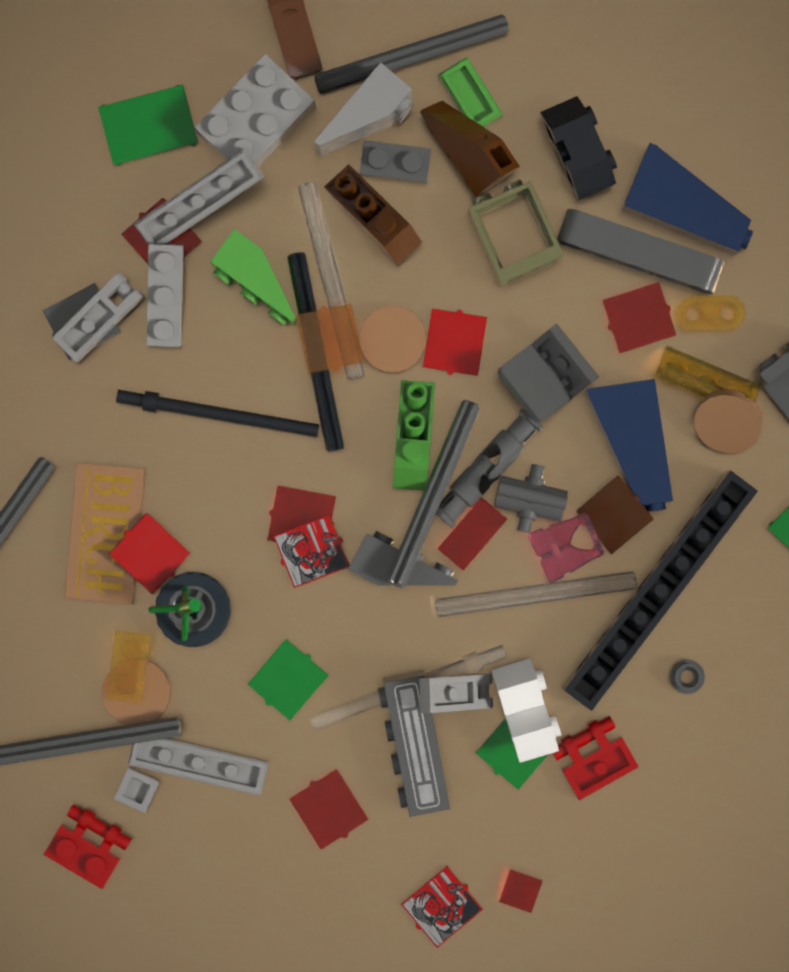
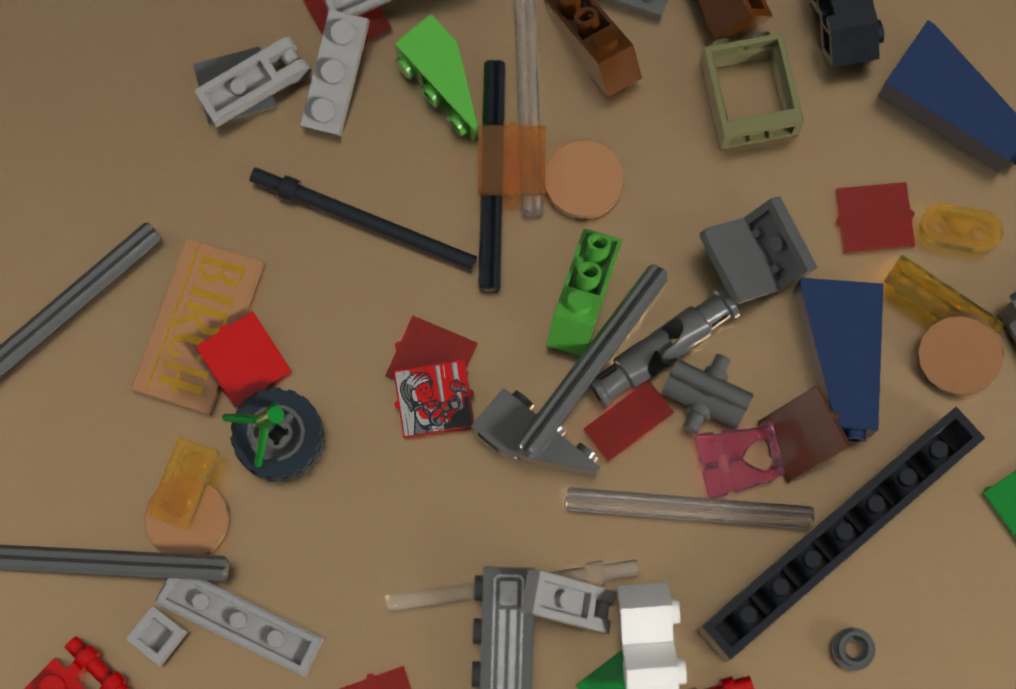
camera: 10 degrees right, 10 degrees down
green piece [248,639,329,721] -> none
red piece [423,309,487,376] -> none
dark grey beam [557,209,725,295] -> none

